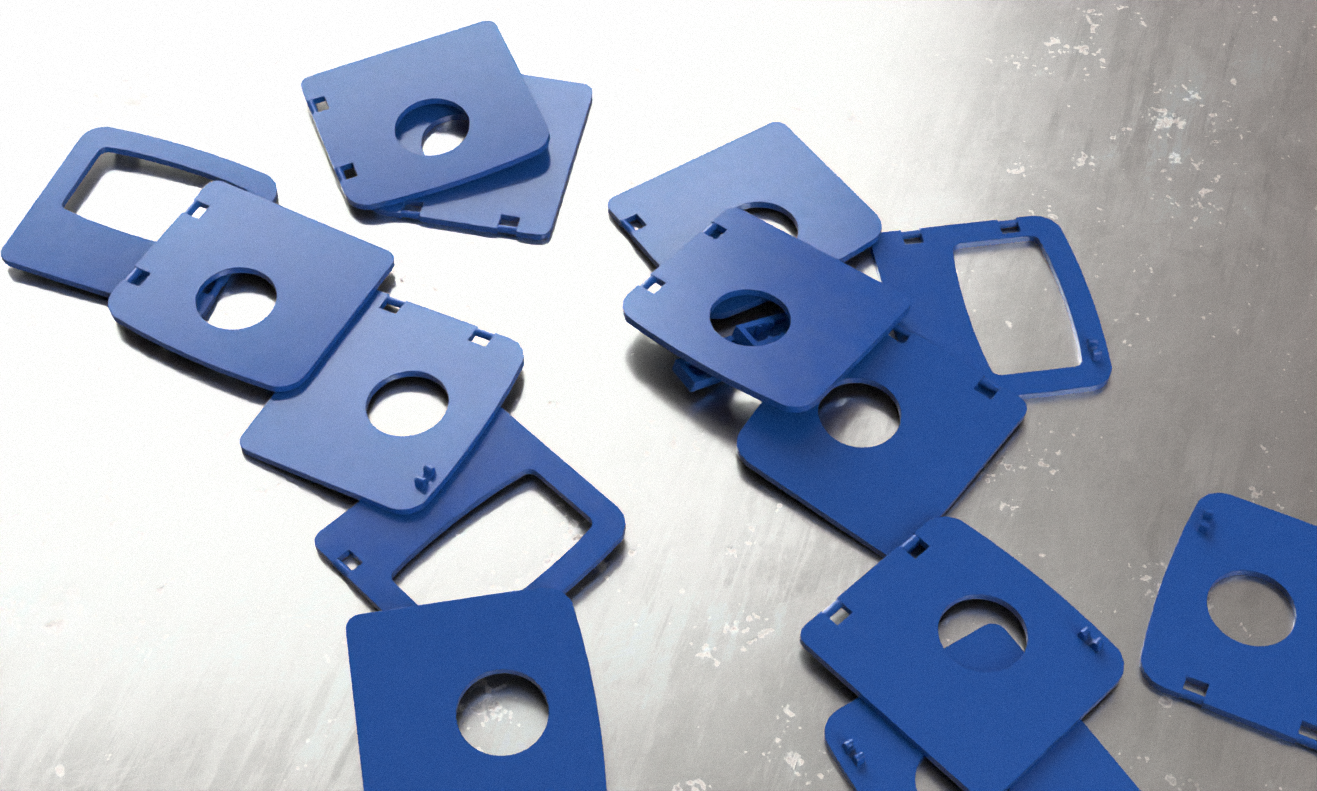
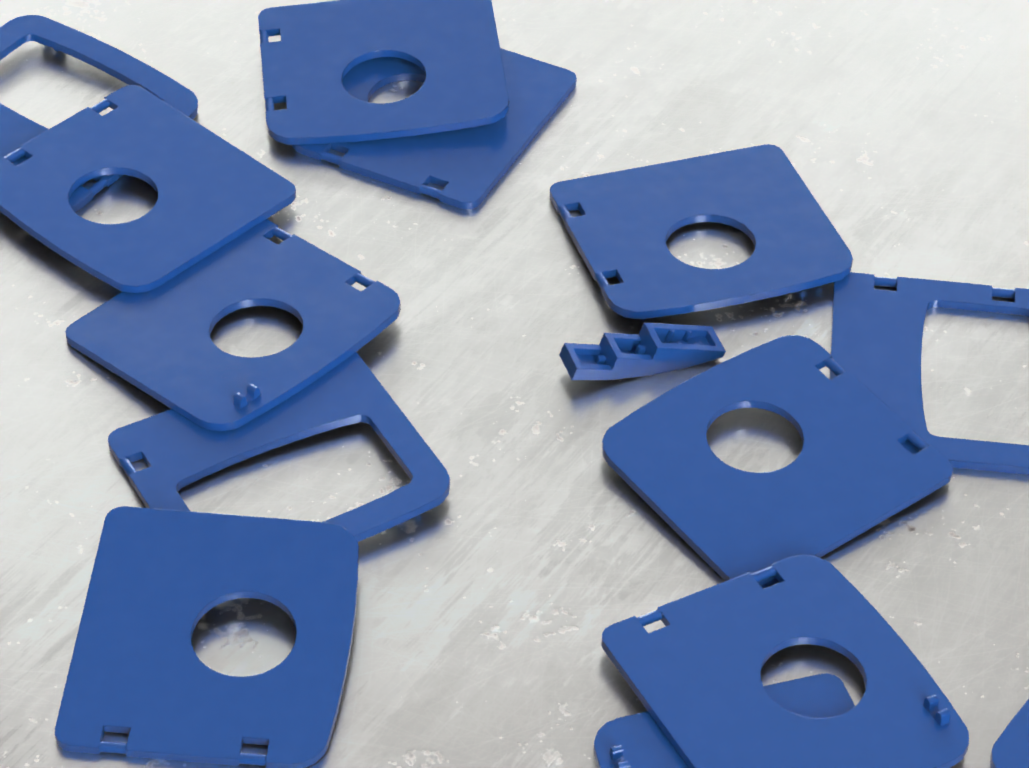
camera: 15 degrees right, 10 degrees down
blue door [622,207,910,413] -> none

